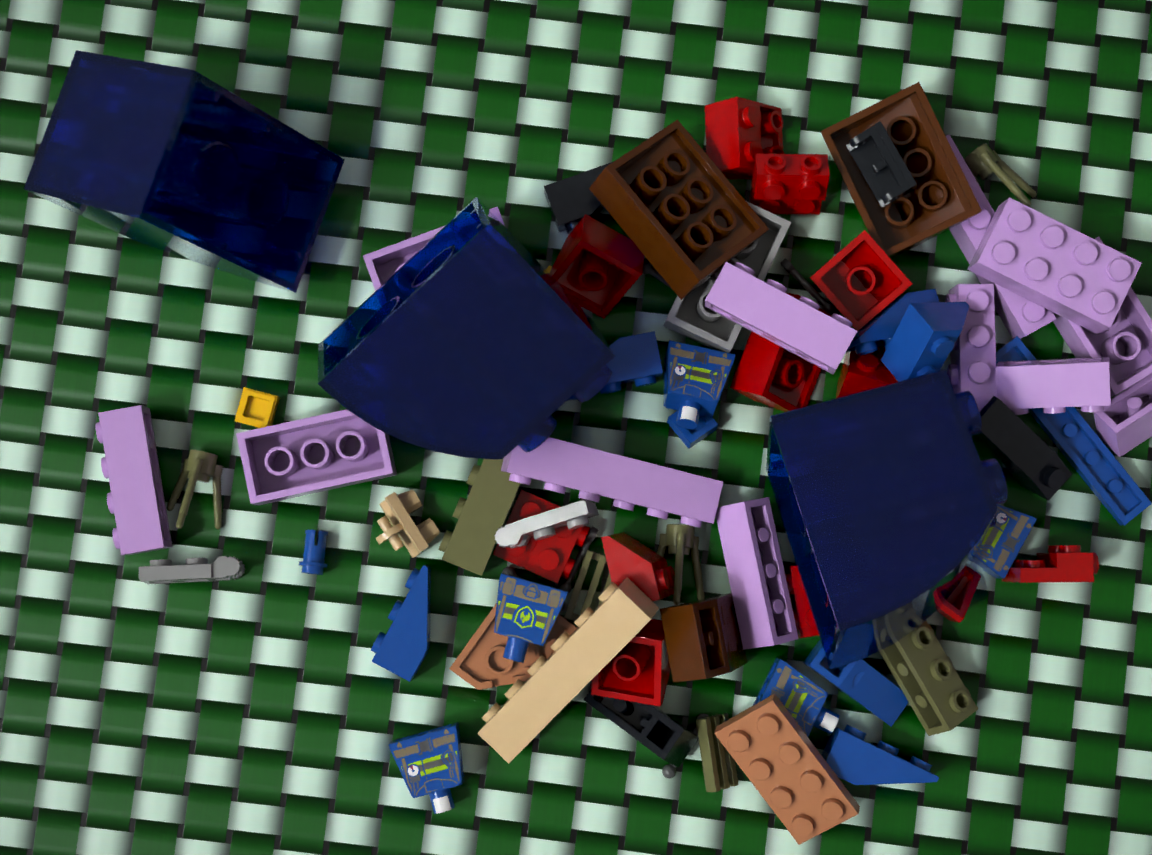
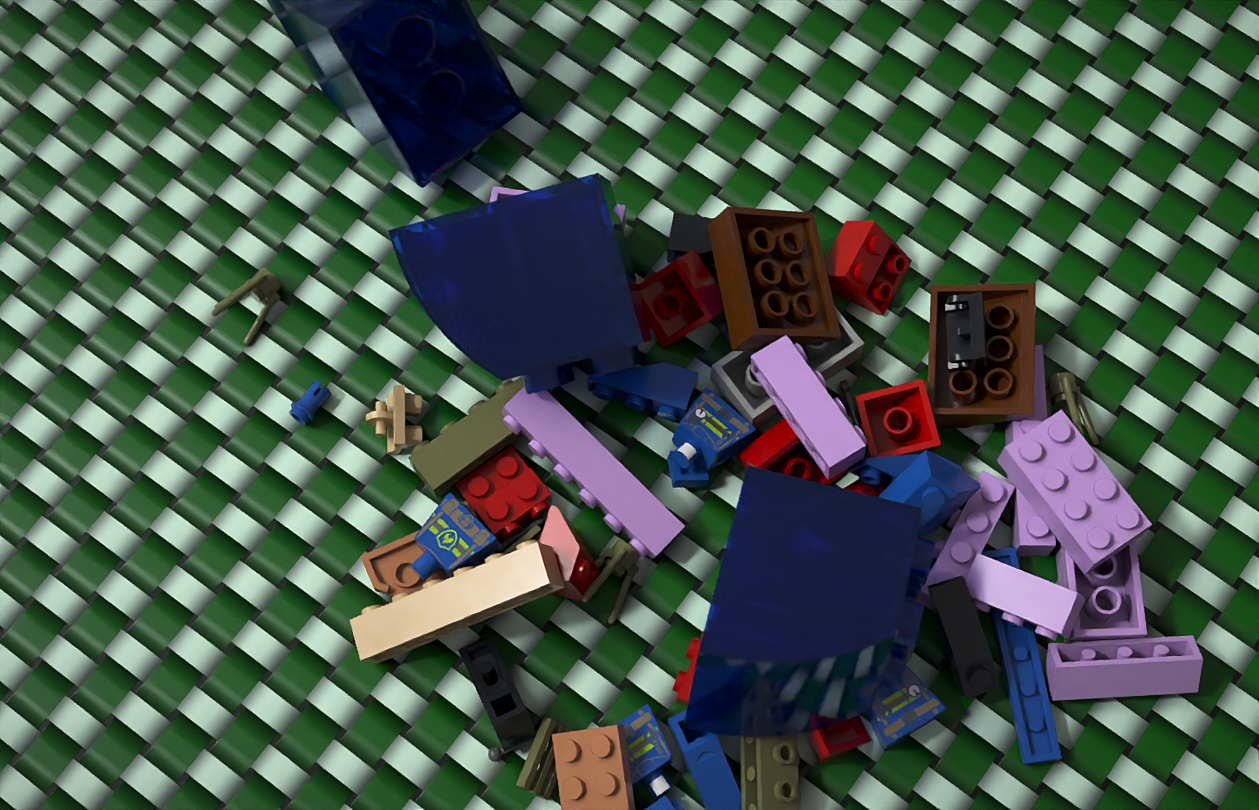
camera: 35 degrees right, 15 degrees down
lavender brick [95,405,172,555] -> none
light grey hinge [139,556,246,584] -> none
yellow tile [234,387,280,428] -> none
lavender brick [236,403,397,506] -> none
blue slope [371,565,431,682] -> none
blue torso [389,722,464,814] -> none
hinge [494,500,599,548] -> none
red slope [591,619,671,707] -> none
reddish brown slope [660,593,747,682] -> none
lavender brick [716,497,799,650] -> none
red plate [749,153,830,215] -> none
red plate [1002,545,1099,583] -> none

